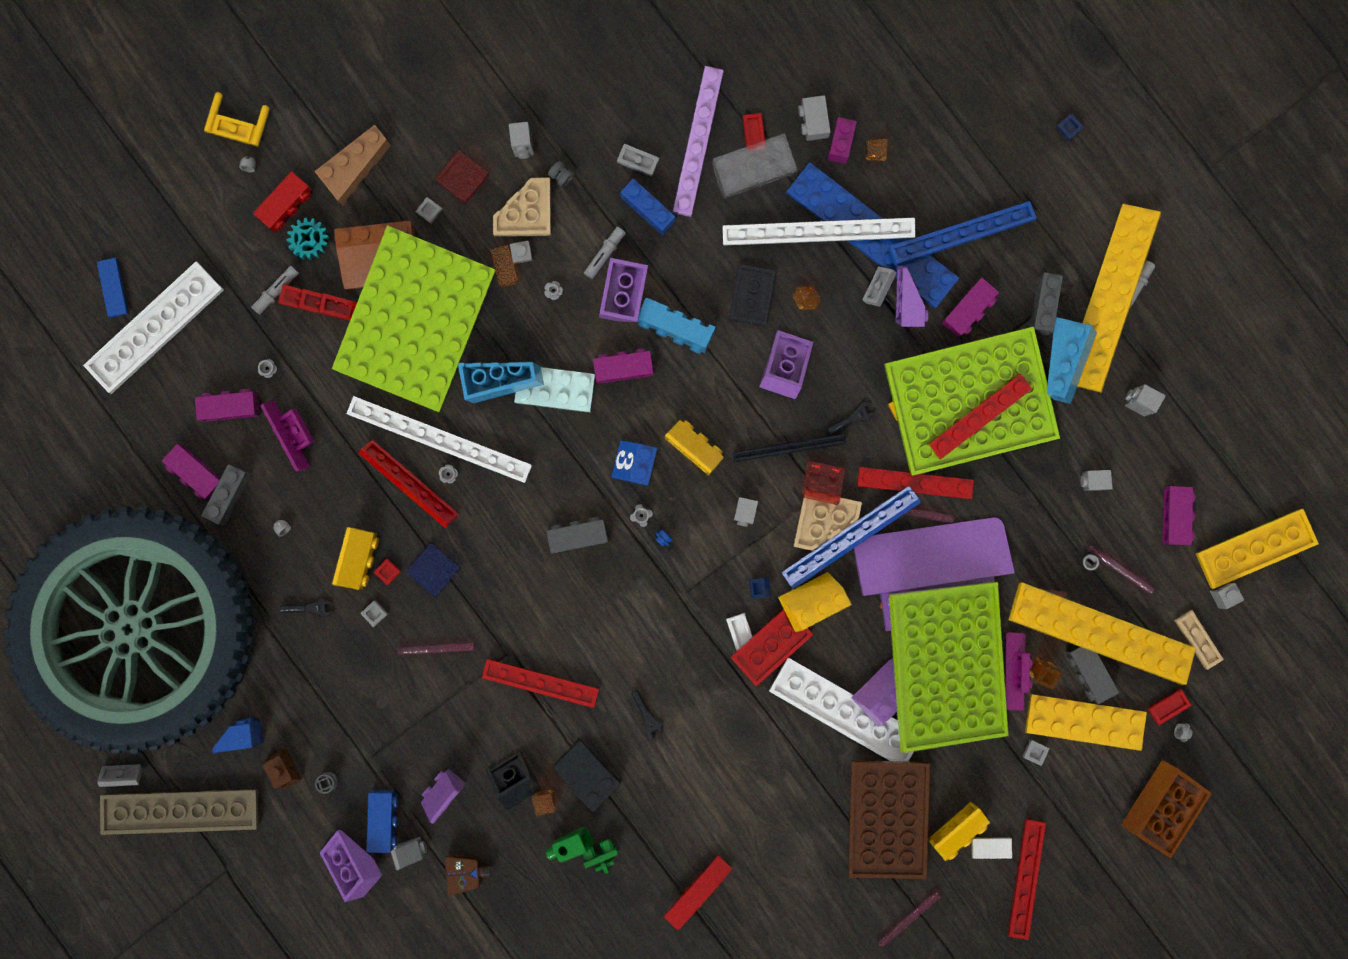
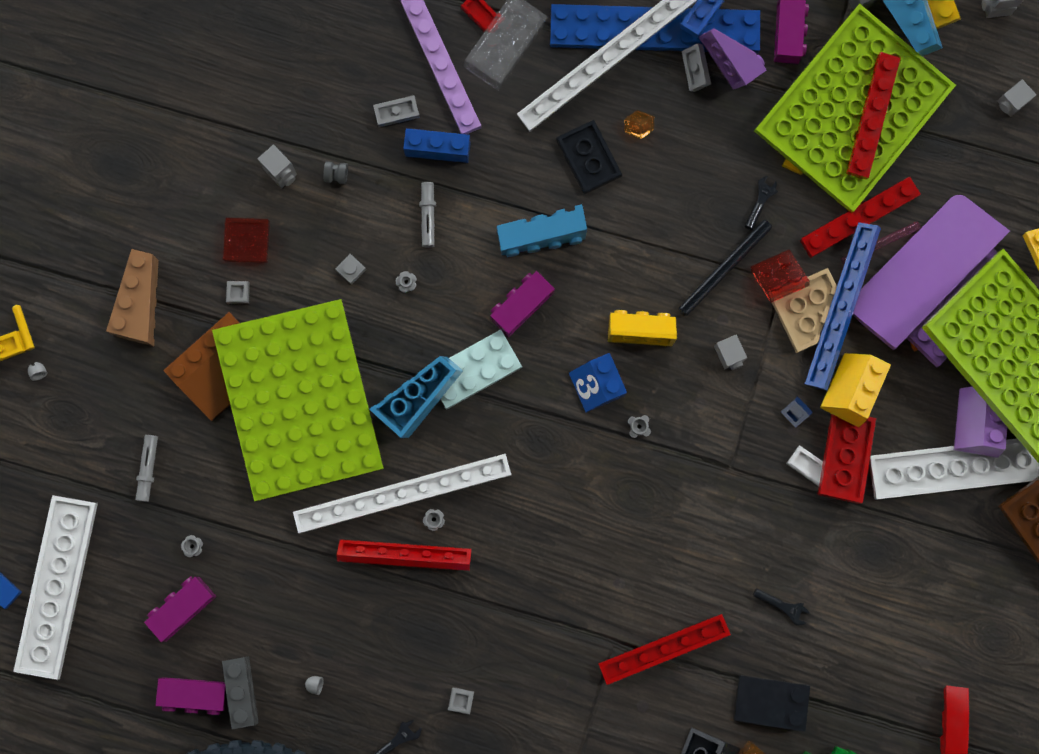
camera: 35 degrees left, 5 degrees down
red brick [253,171,313,233] -> none
magenta bracket [261,401,314,472] -> none
red slope [278,284,357,321] -> none
teal gear [286,218,330,260] -> none
yellow slope [332,527,379,590] -> none
red tile [374,558,402,585] -> none
clear pink bar [397,643,475,655] -> none
clear blue plate [406,543,461,597] -> none
clear orange tile [490,245,518,287] -> none
tan plate [493,178,551,236] -> none
dark grey brick [546,517,608,554] -> none
medium lavender slope [599,258,648,322] -> none
blue plate [655,529,673,546] -> none
medium lavender slope [760,330,813,399] -> none

